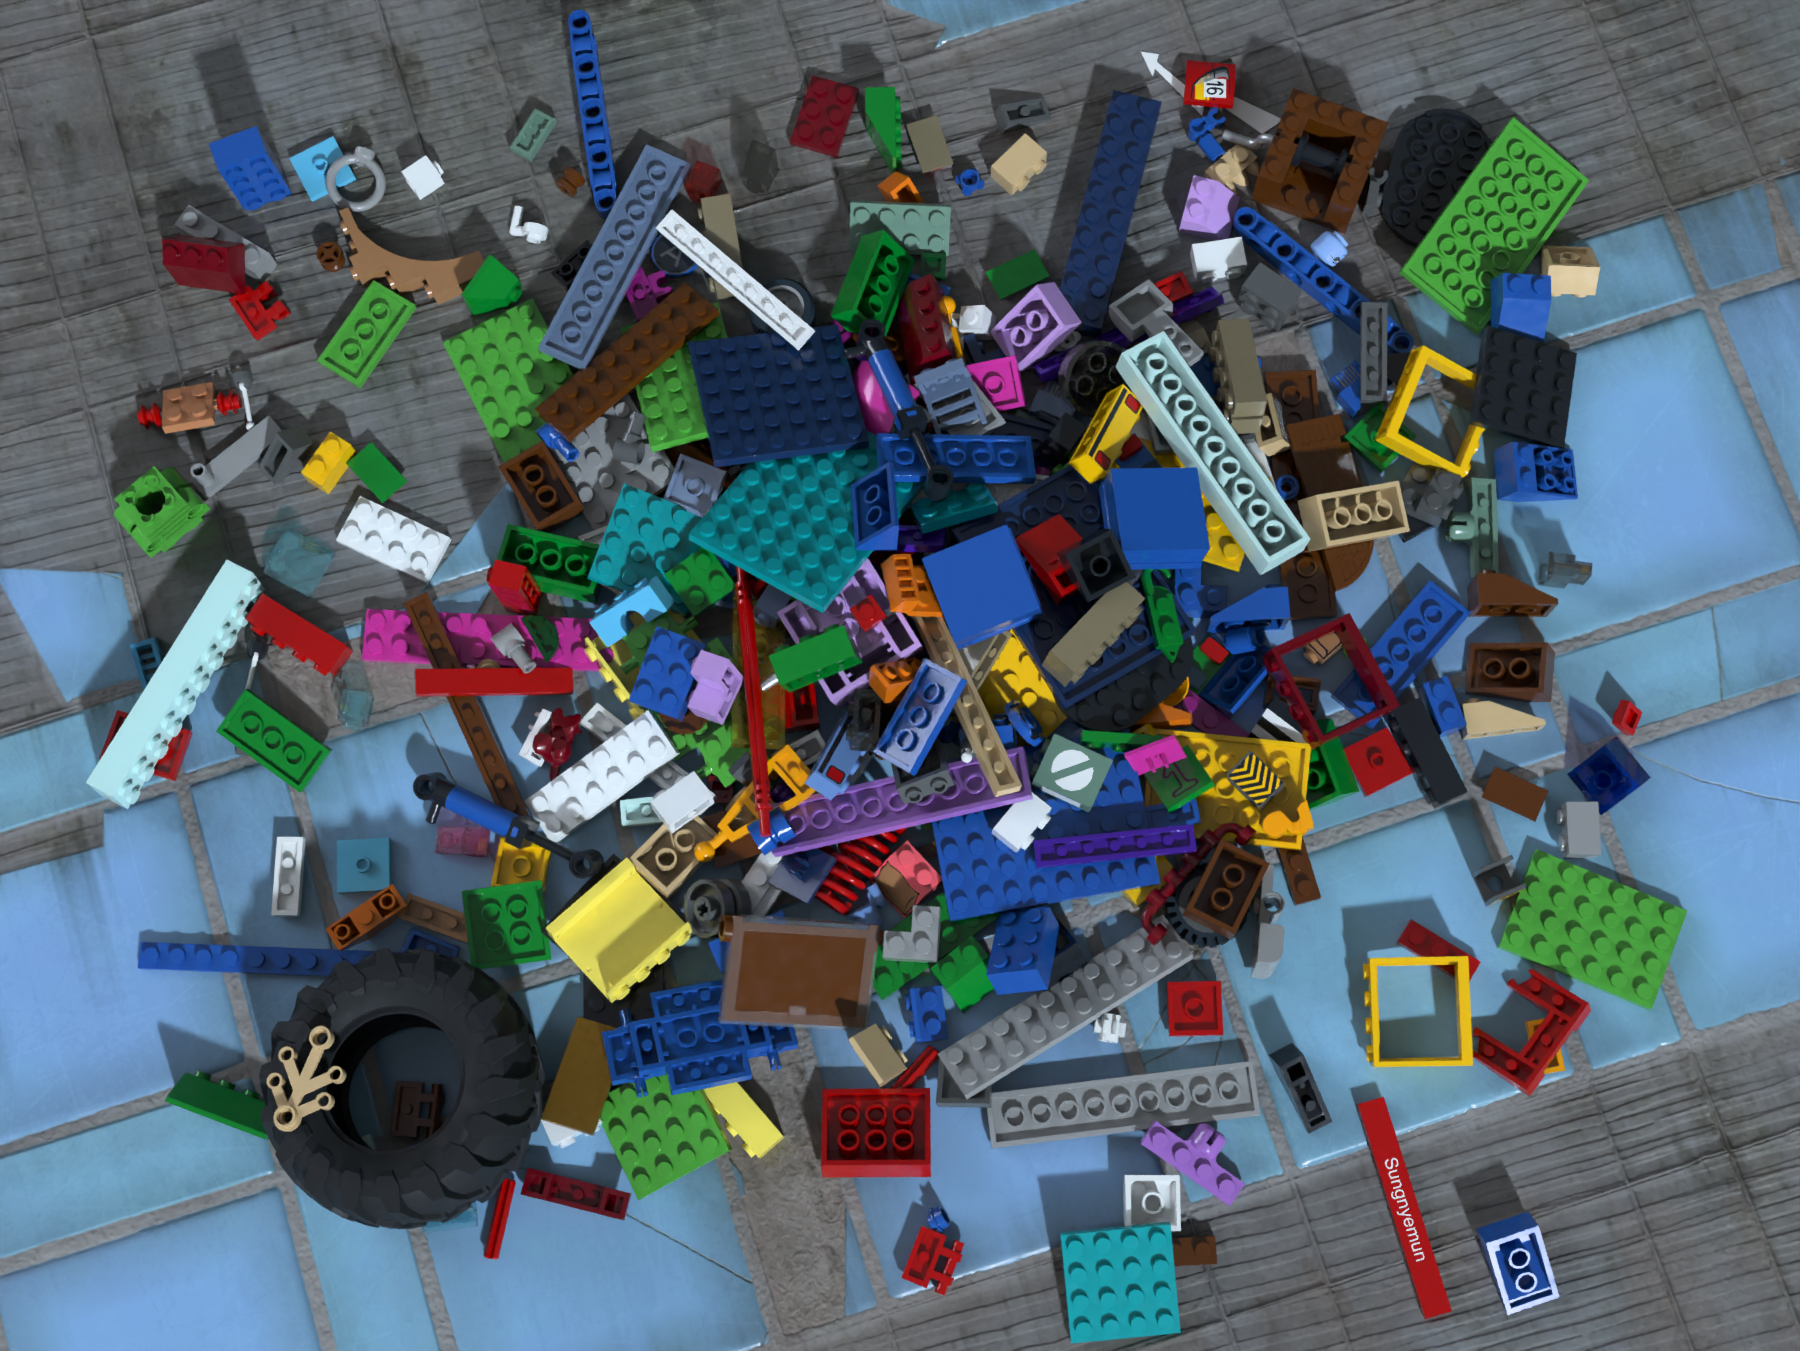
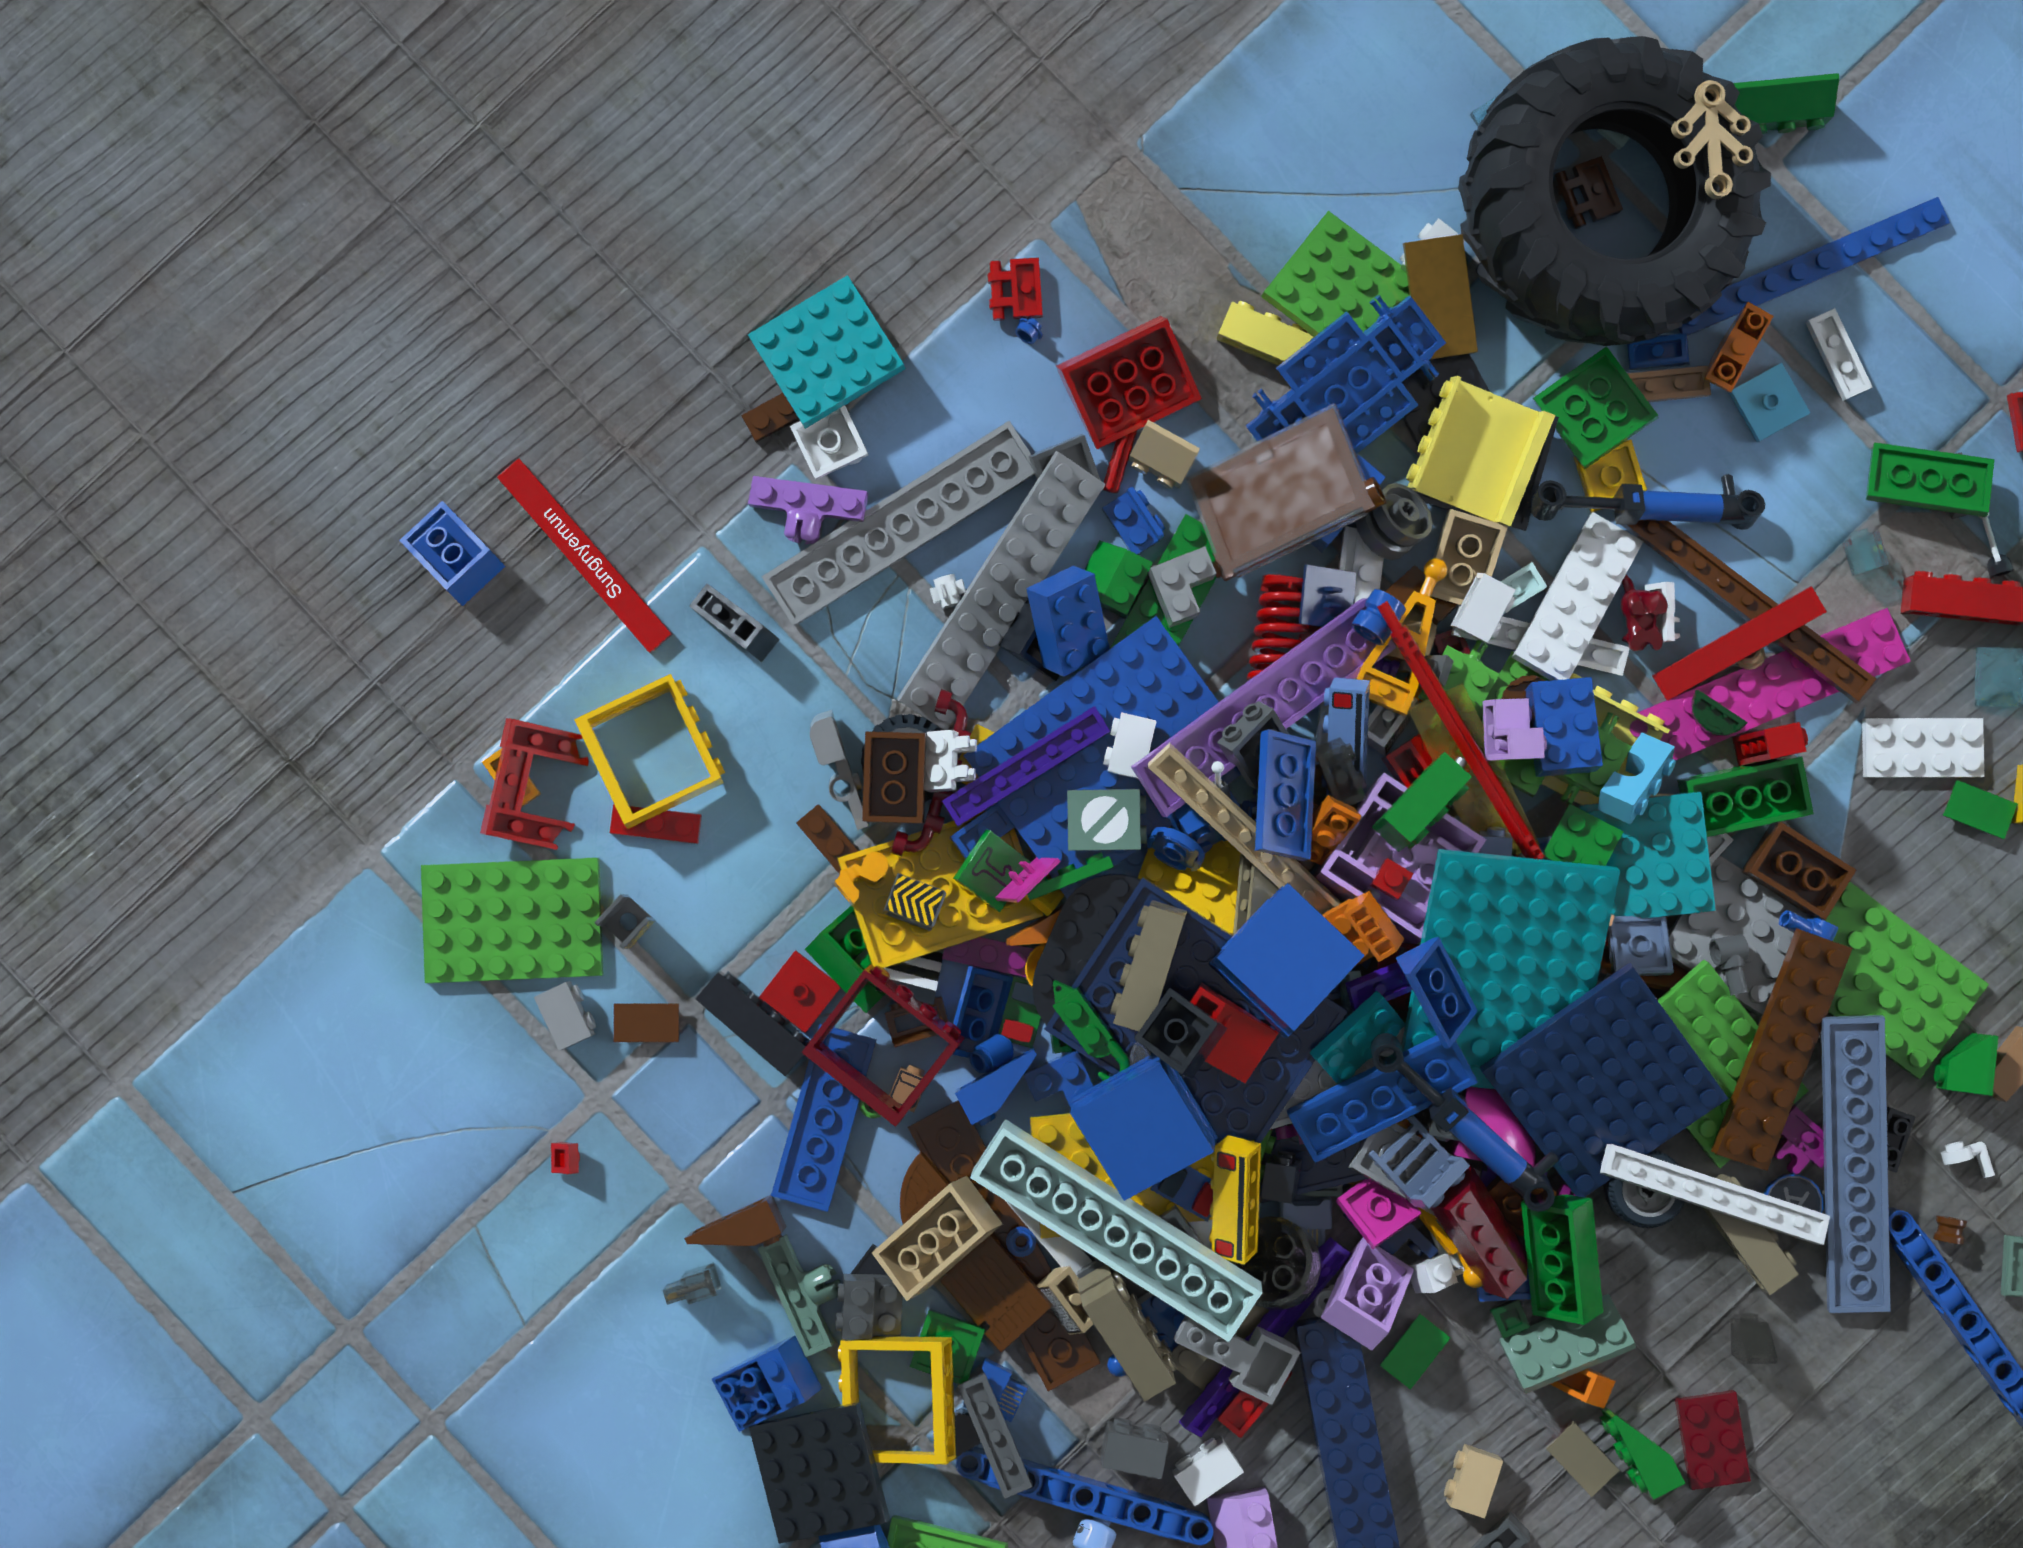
camera: 150 degrees right, 10 degrees up
clear pink plate [435,827,490,857] -> none
red axle [483,1178,516,1260] -> none
light grey pin [490,623,536,674] -> none
dark red slope [521,1168,631,1220] -> none
clear red brick [685,160,722,203] -> none
medium blue piece [846,883,885,930] -> none
slope [869,840,942,919] -> none
blue plate [955,168,984,196] -> none
red plate [1166,981,1223,1037] -> none
blue brick [1417,676,1467,737] -> none
tan slope [1460,698,1546,740] -> none
reddish brown slope [1465,642,1555,702] -> none
clear blue slope [1567,736,1651,815] -> none
none -> white plate [924,730,977,792]

